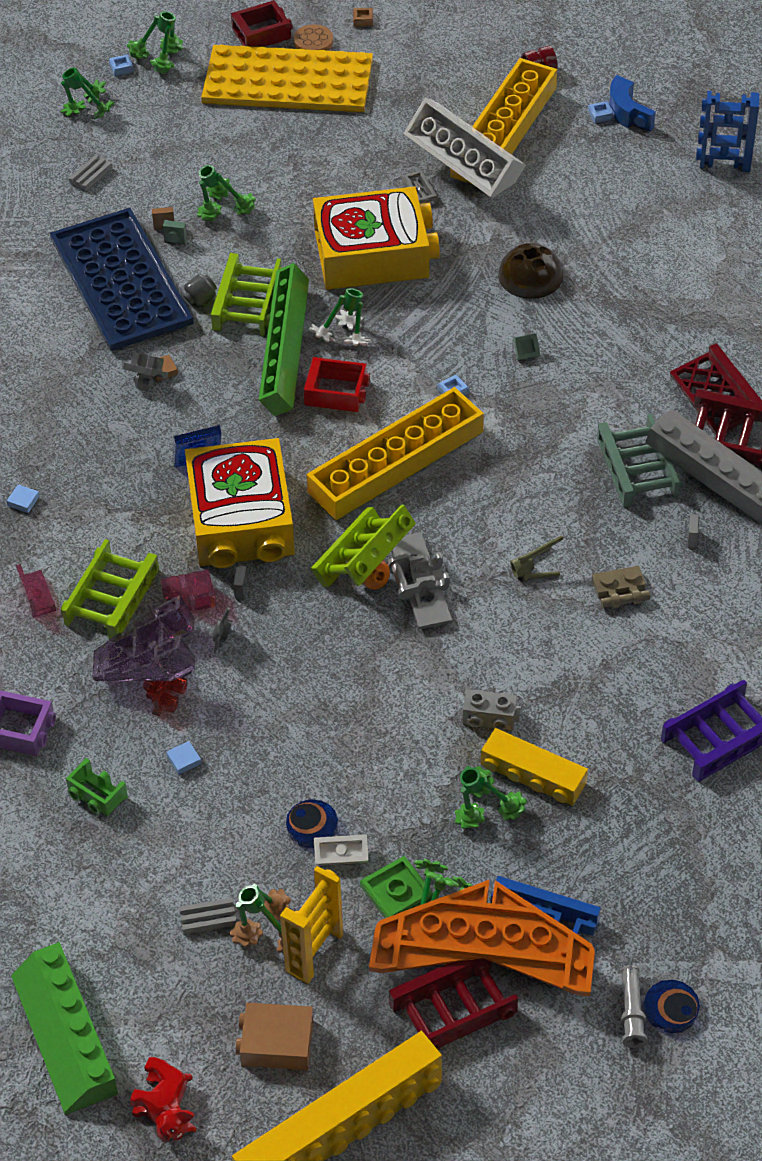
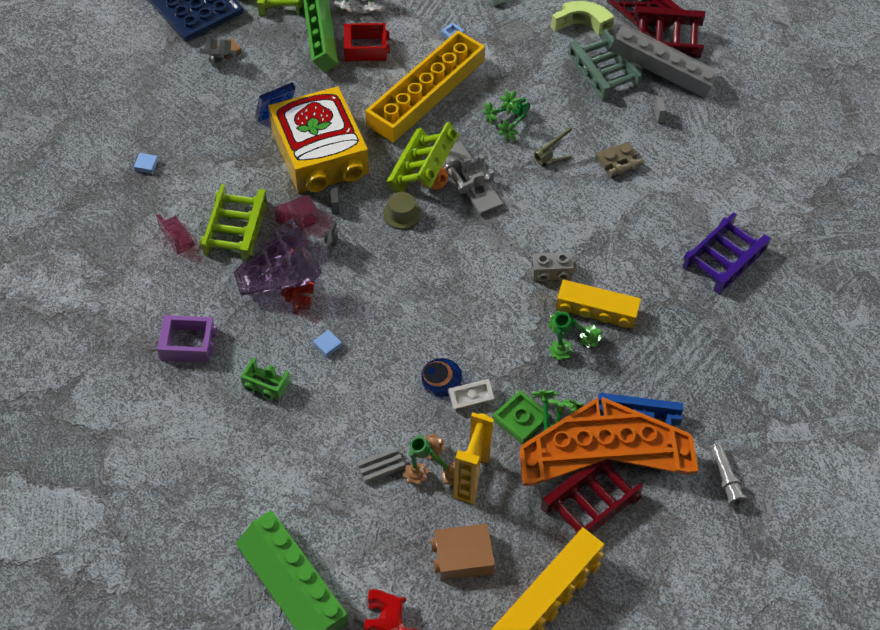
camera: 15 degrees left, 5 degrees up
tile [644,979,700,1033] -> none
none -> olive piece [383,192,421,230]
none -> bright green plant [483,90,530,141]
none -> yellowish green arch [551,1,614,36]

